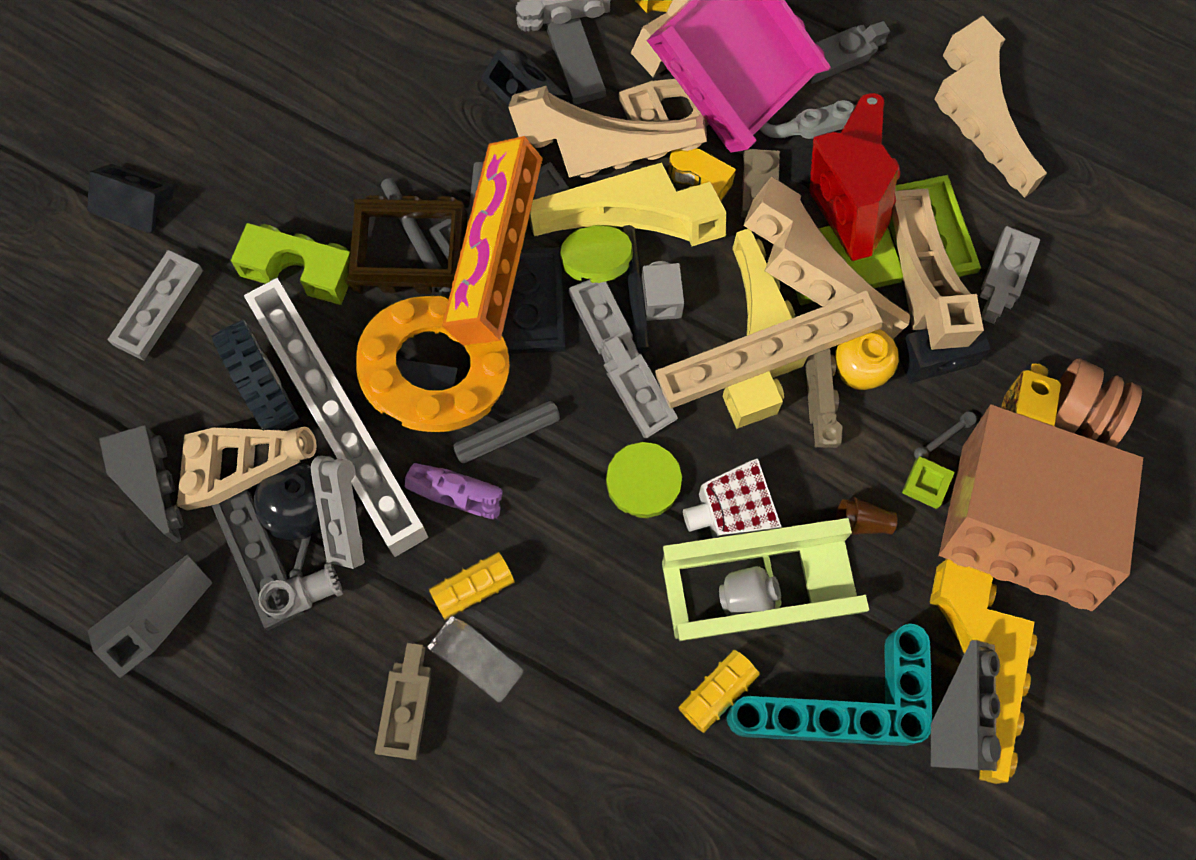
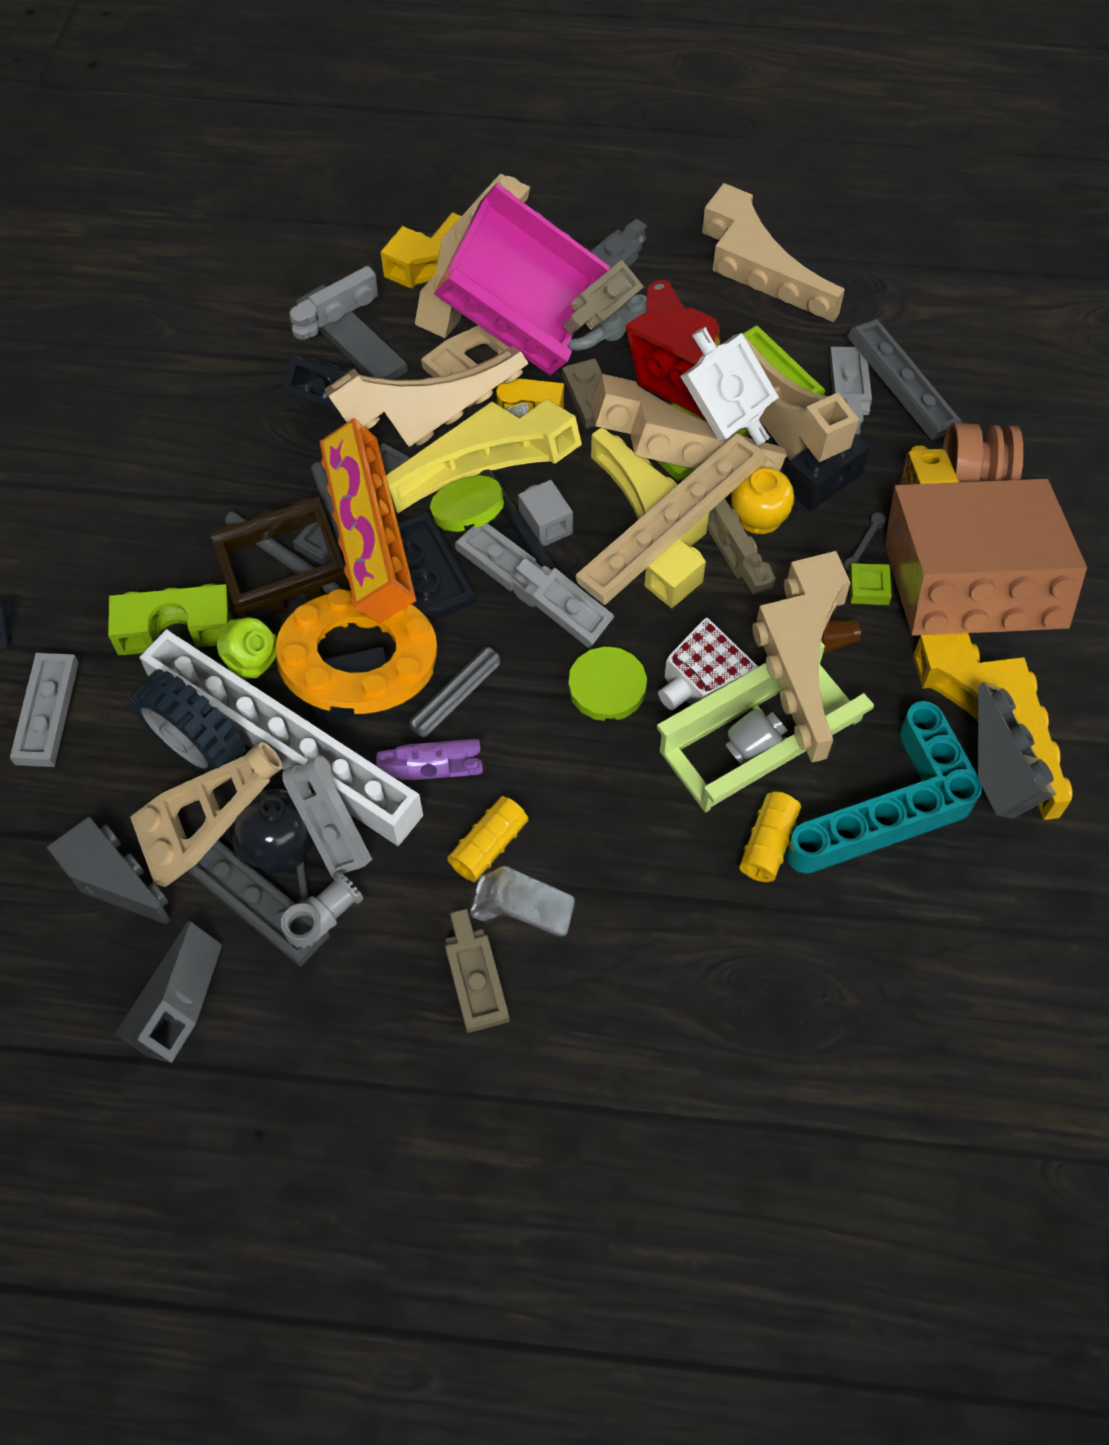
camera: 20 degrees left, 10 degrees down
none -> lime head [216,617,277,680]
none -> dark tan hinge [562,260,644,335]
none -> white plate [680,327,779,445]
none -> tan arch [752,551,851,763]
none -> dark grey tile [847,319,963,440]

